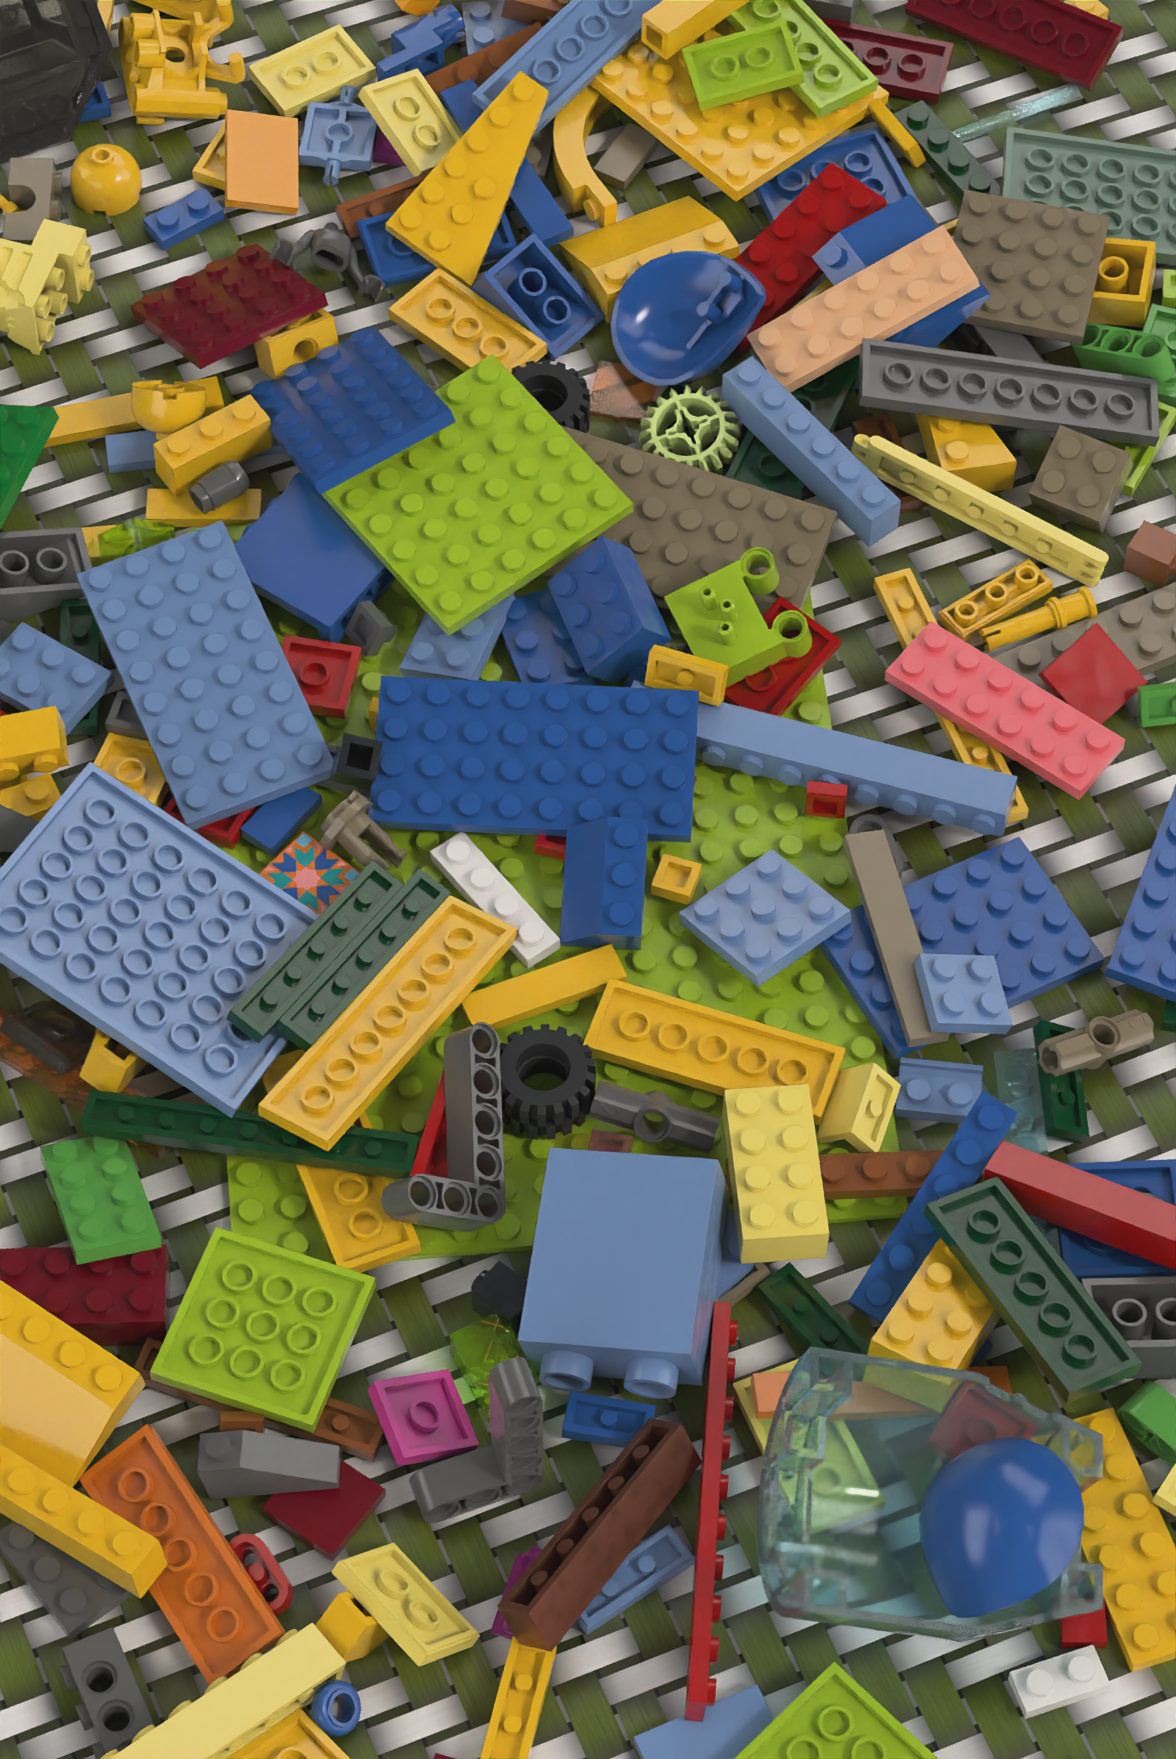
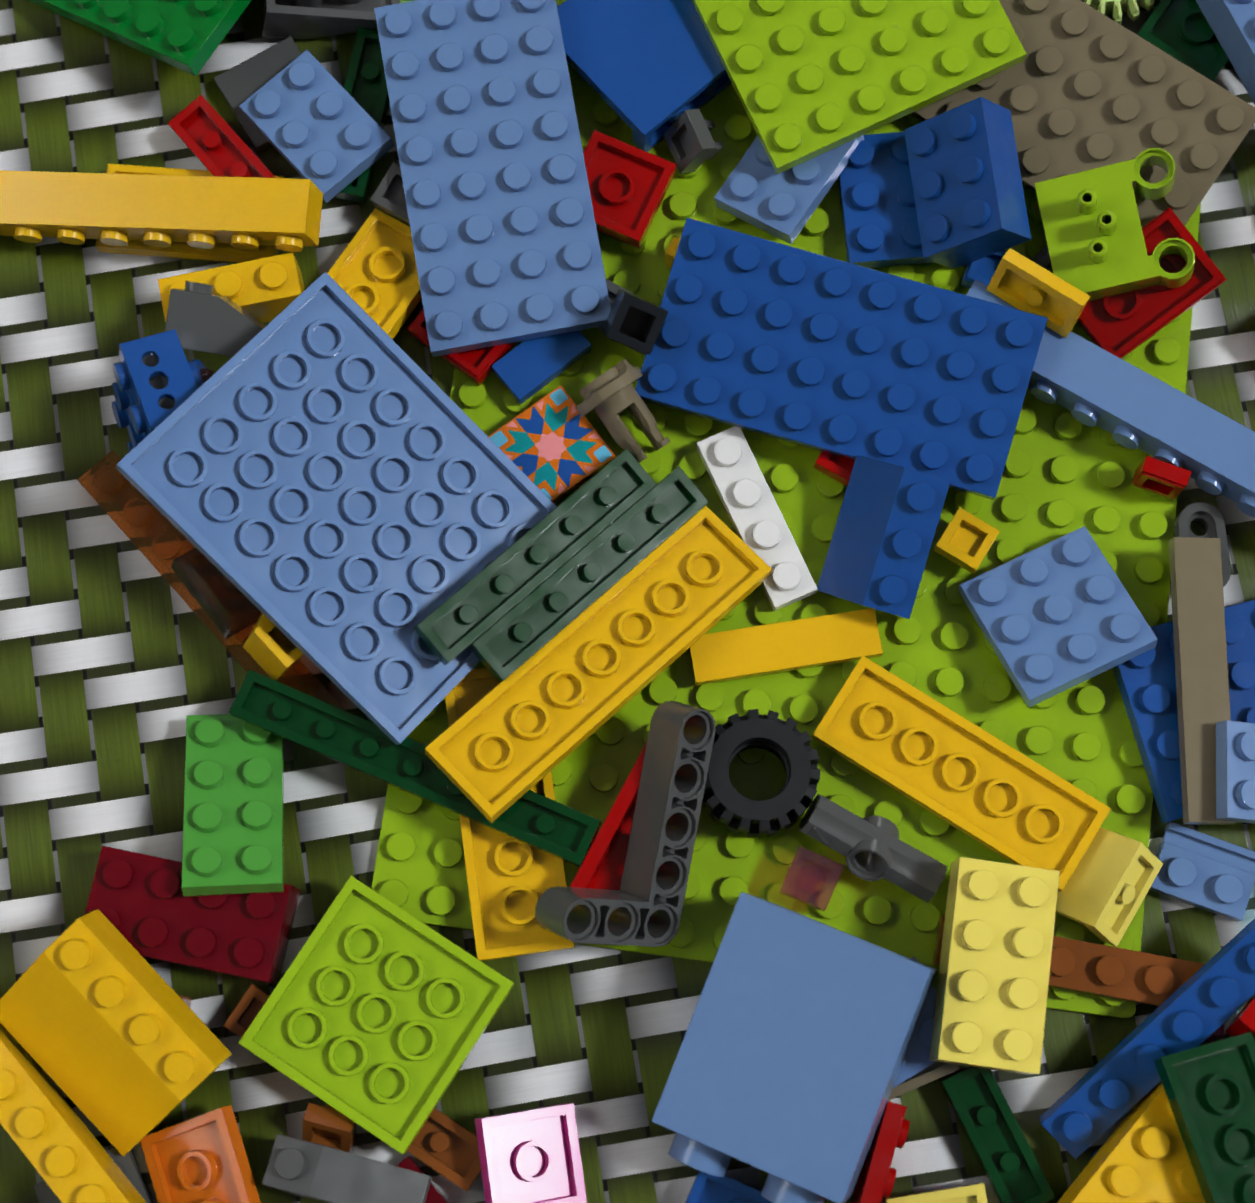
camera: 15 degrees right, 20 degrees up
clear neon green brick [449,1313,539,1423] -> none
black brick [471,1261,527,1338] -> none

